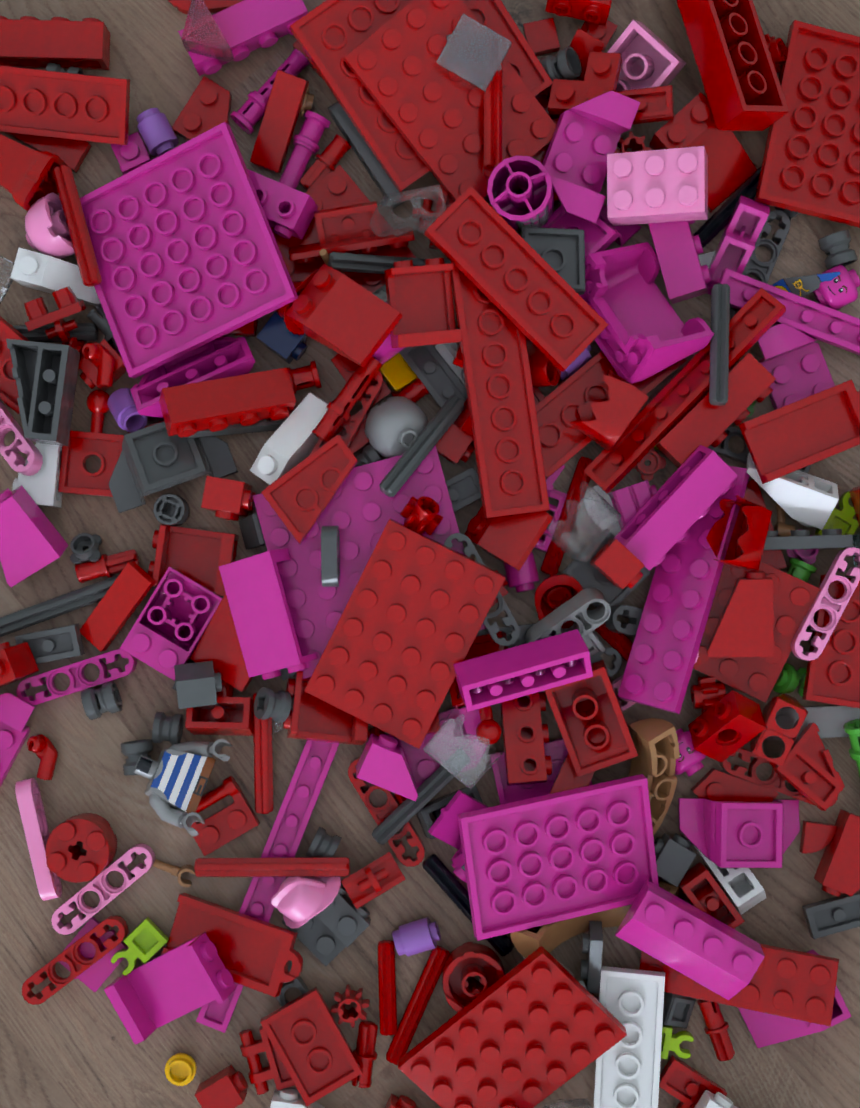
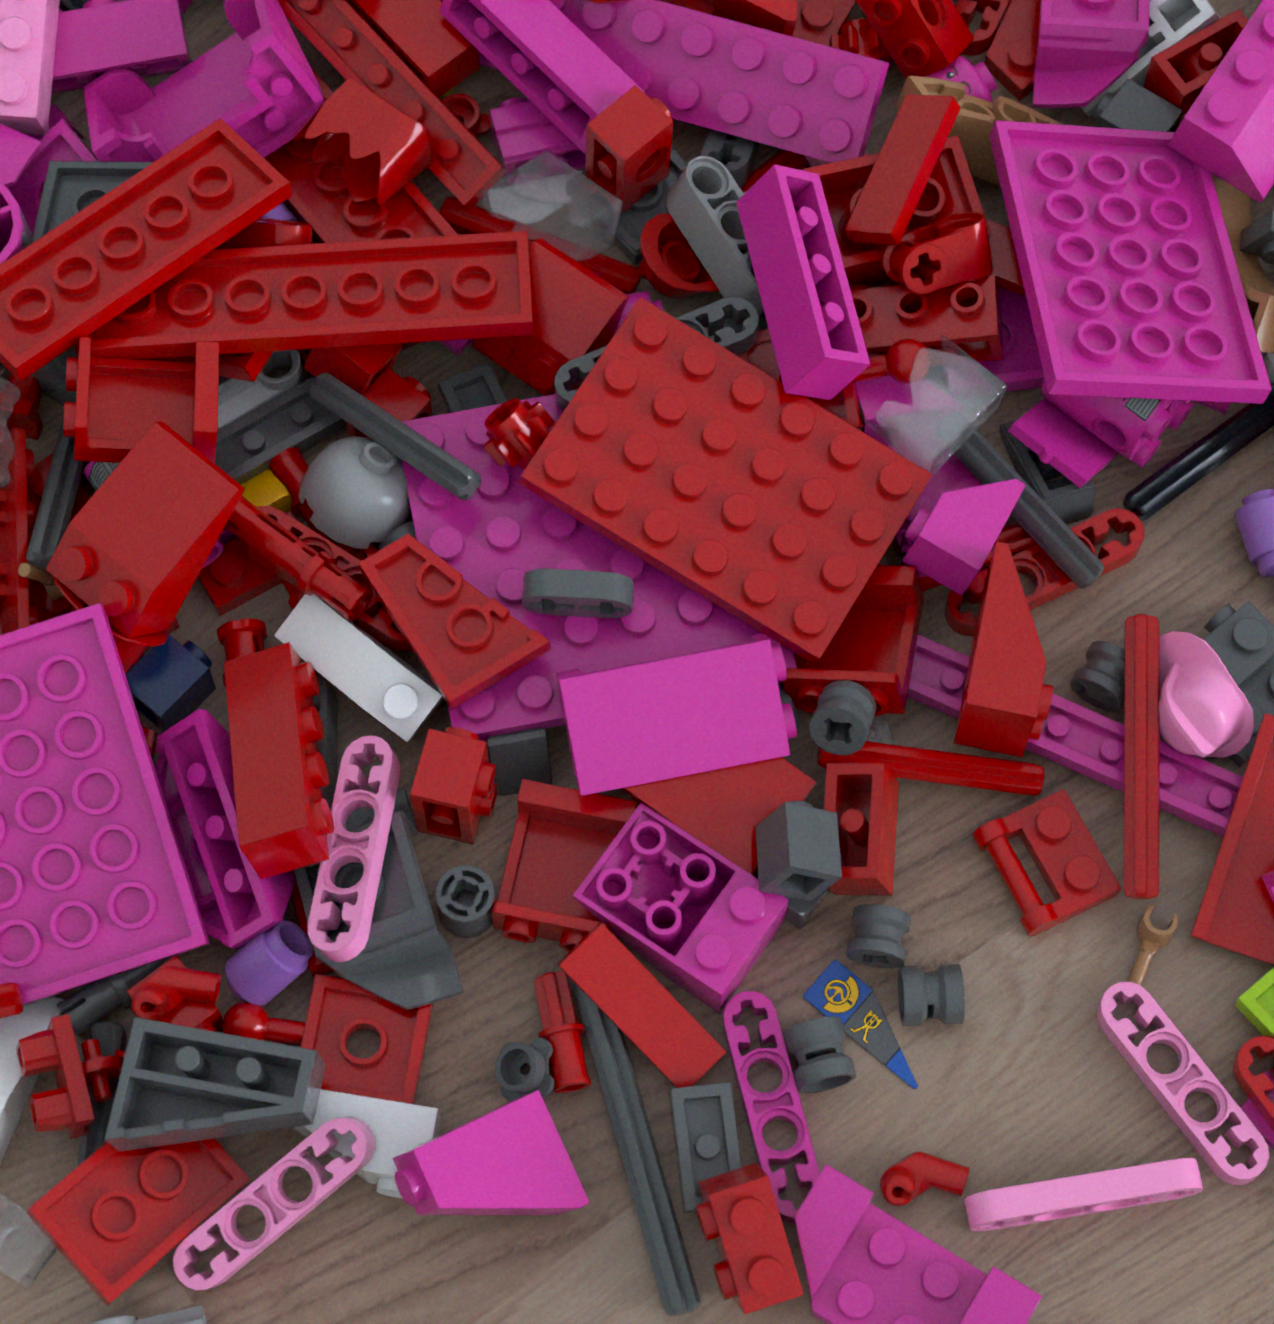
camera: 85 degrees left, 20 degrees down
red brick [46,813,117,883] -> none
torso [133,739,233,836] -> none
red hips [341,852,406,909] -> none
none -> bright pink beam [308,735,401,962]
none -> sticker [803,960,918,1089]
none -> red tile [844,94,961,245]
none -> red piece [880,212,993,294]
none -> red slope [953,541,1053,757]

